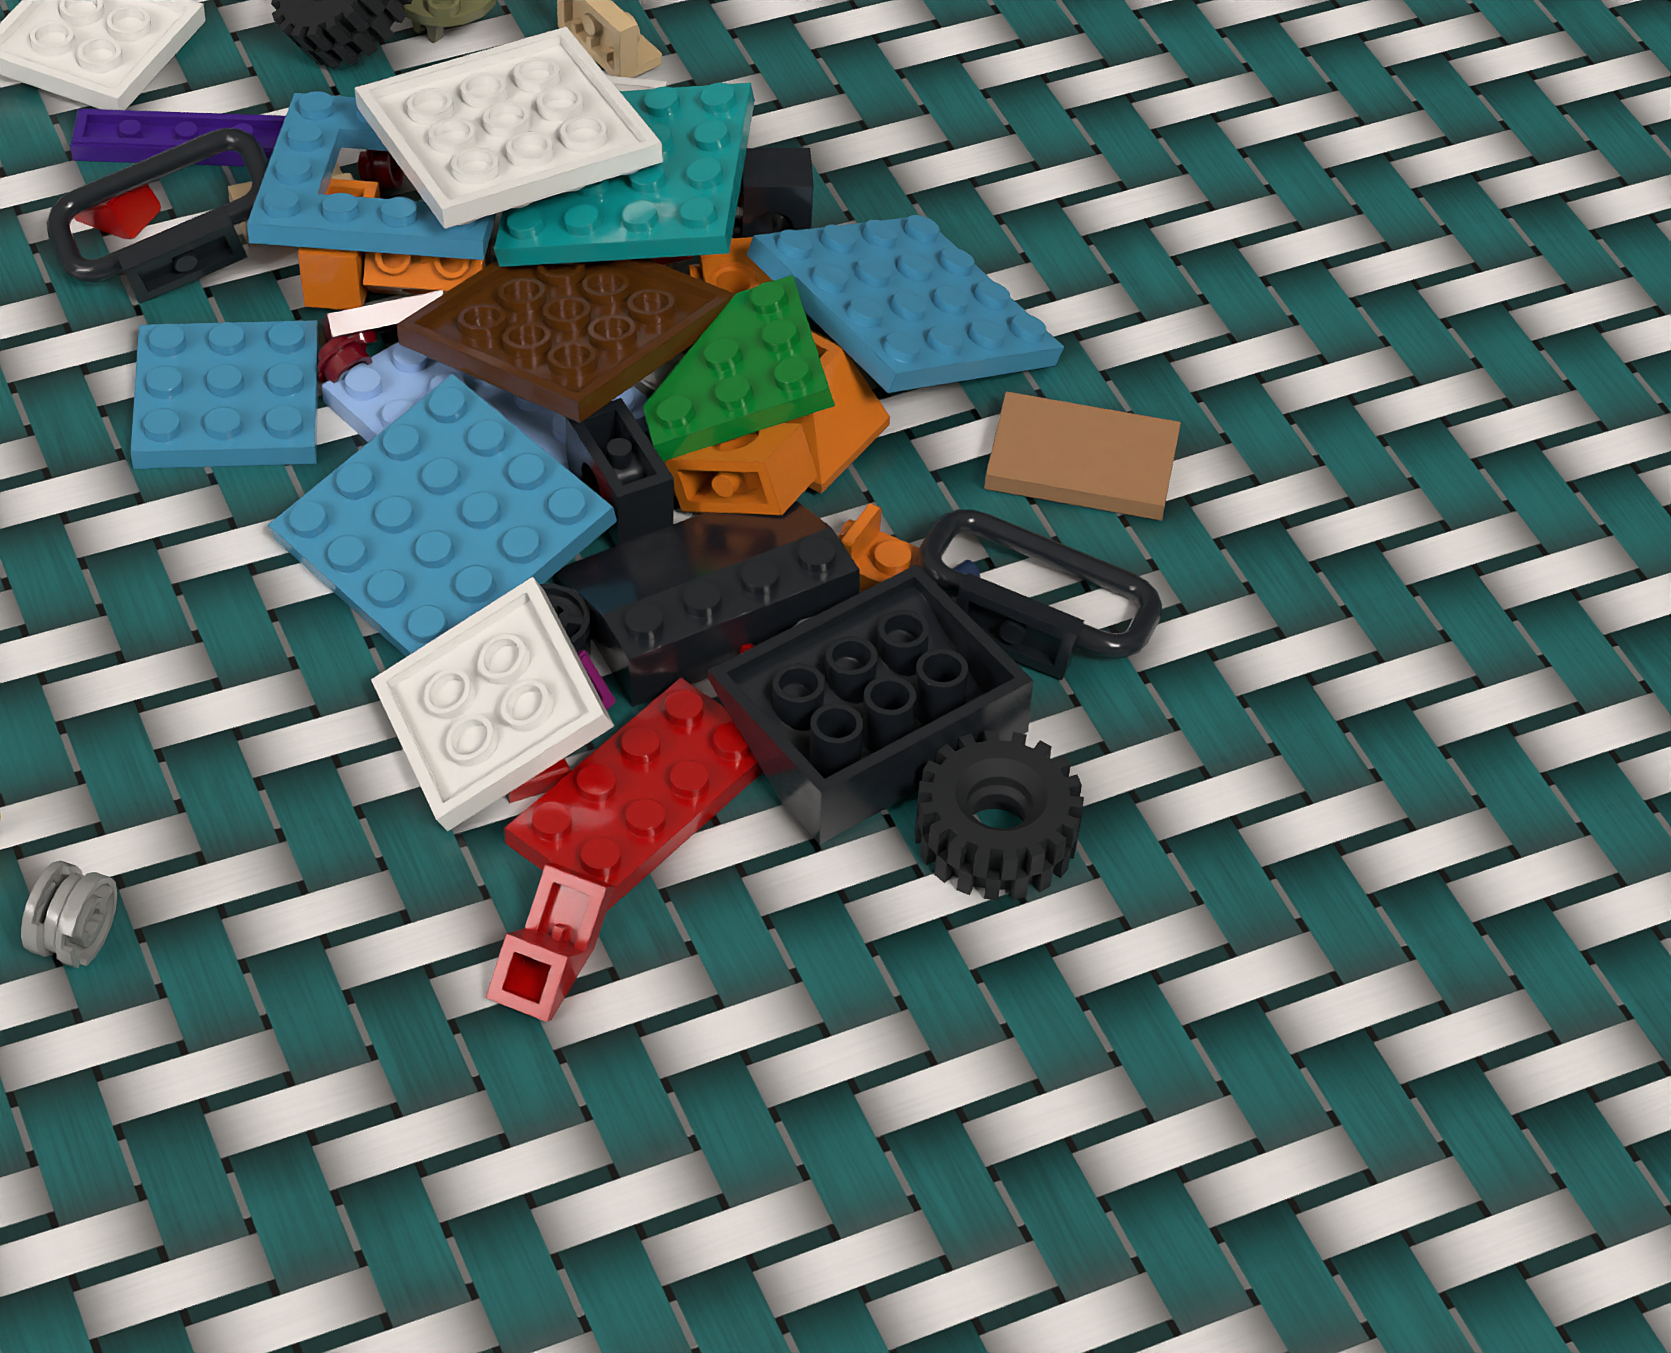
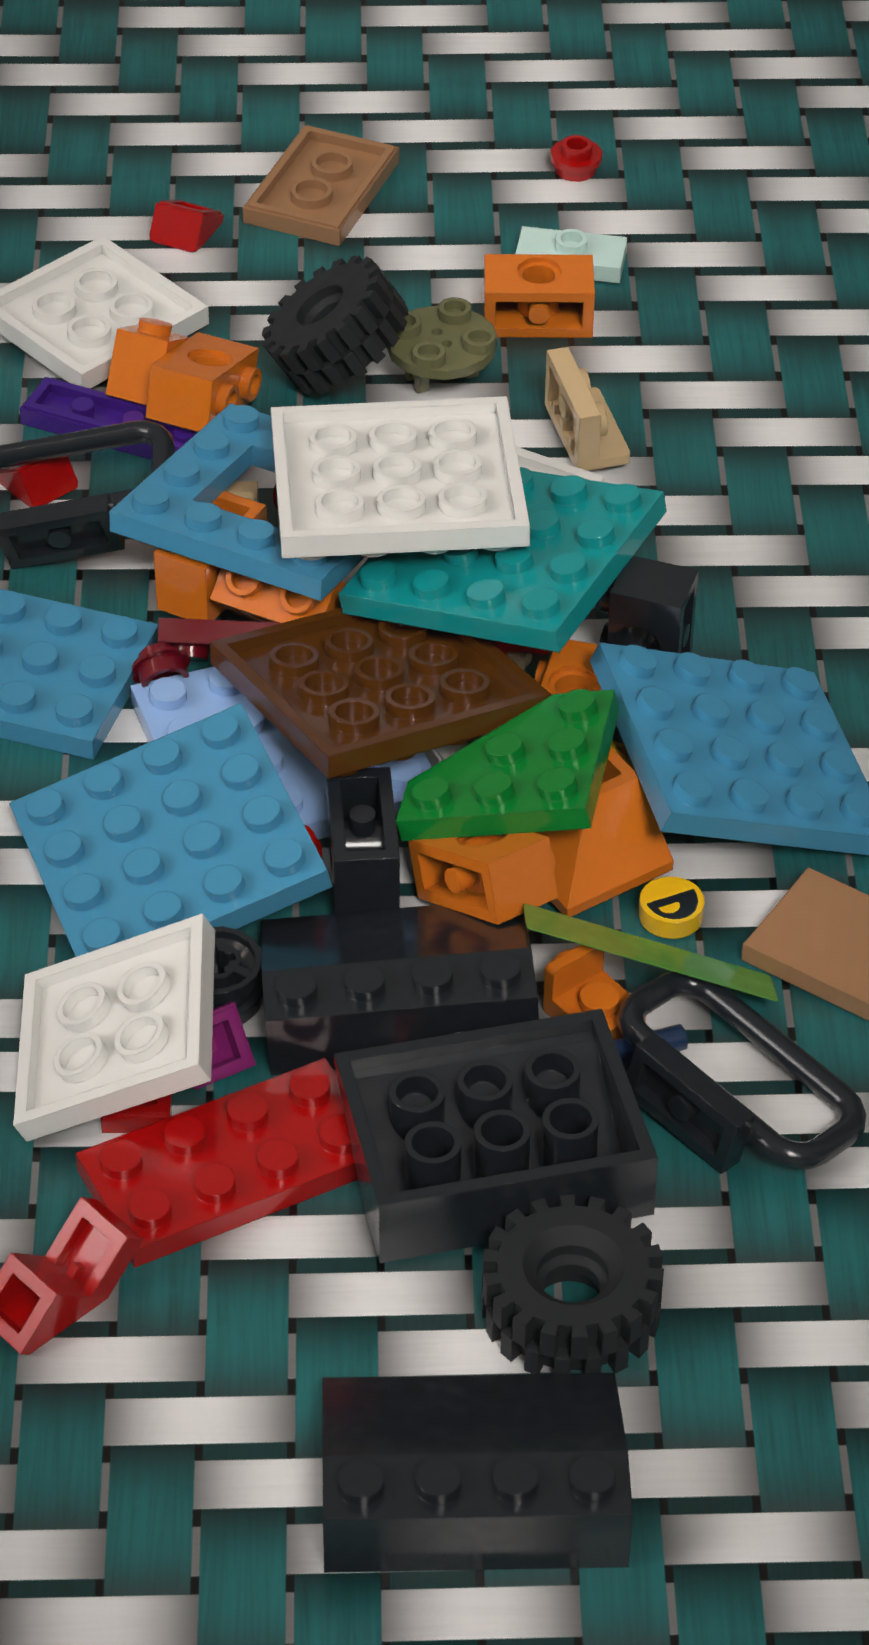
camera: 25 degrees right, 5 degrees down
none -> orange brick [105,318,190,405]
none -> orange brick [145,332,262,432]
none -> black slope [322,1373,633,1573]
none -> bright green sticker [523,904,779,1001]
none -> yellow tile [639,876,705,939]

